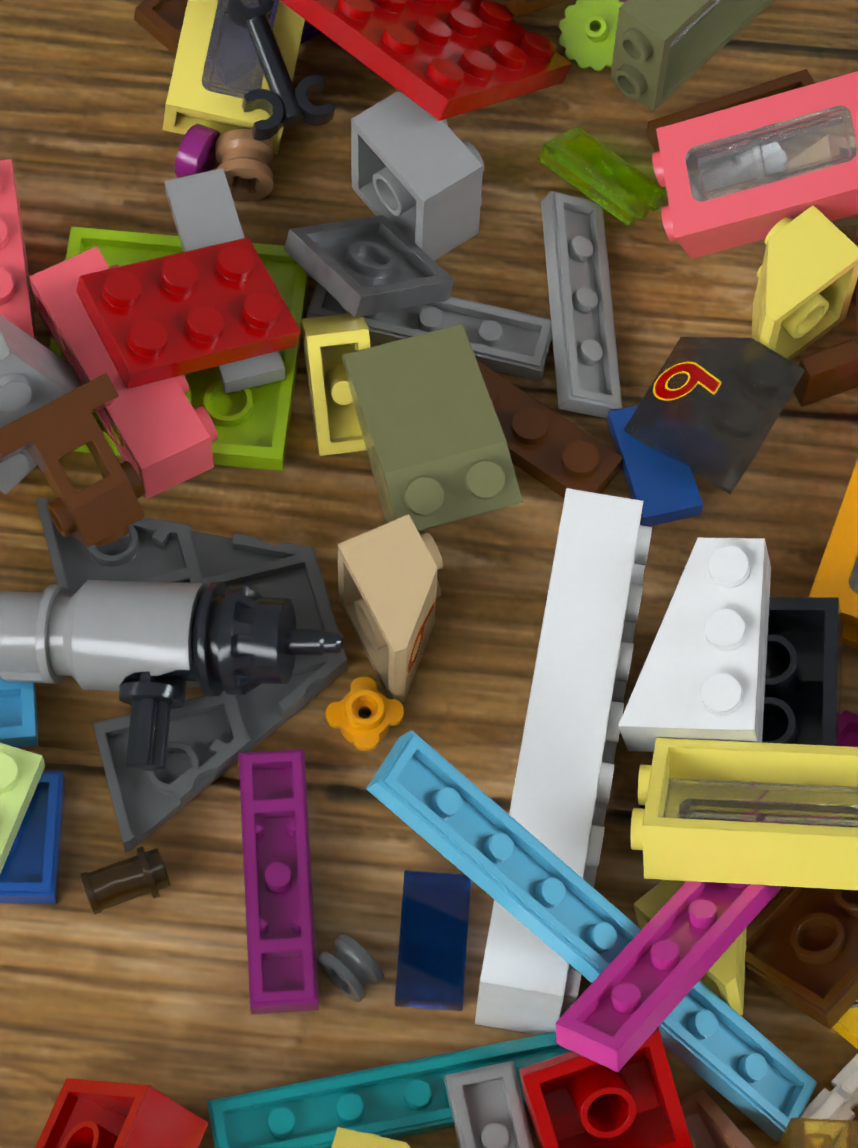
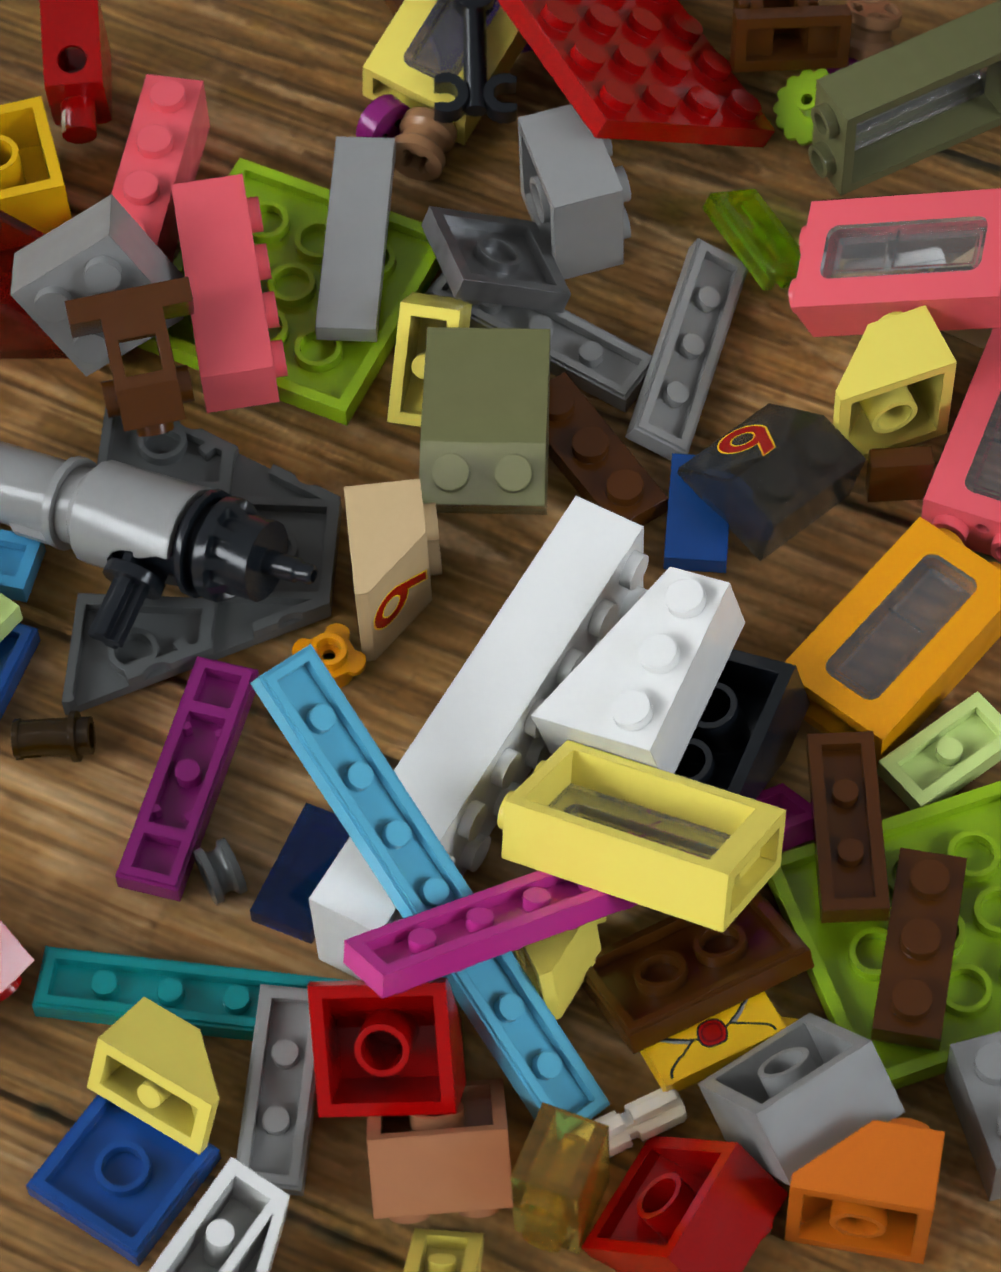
camera: 25 degrees right, 5 degrees down
red plate [76,237,301,389] -> none

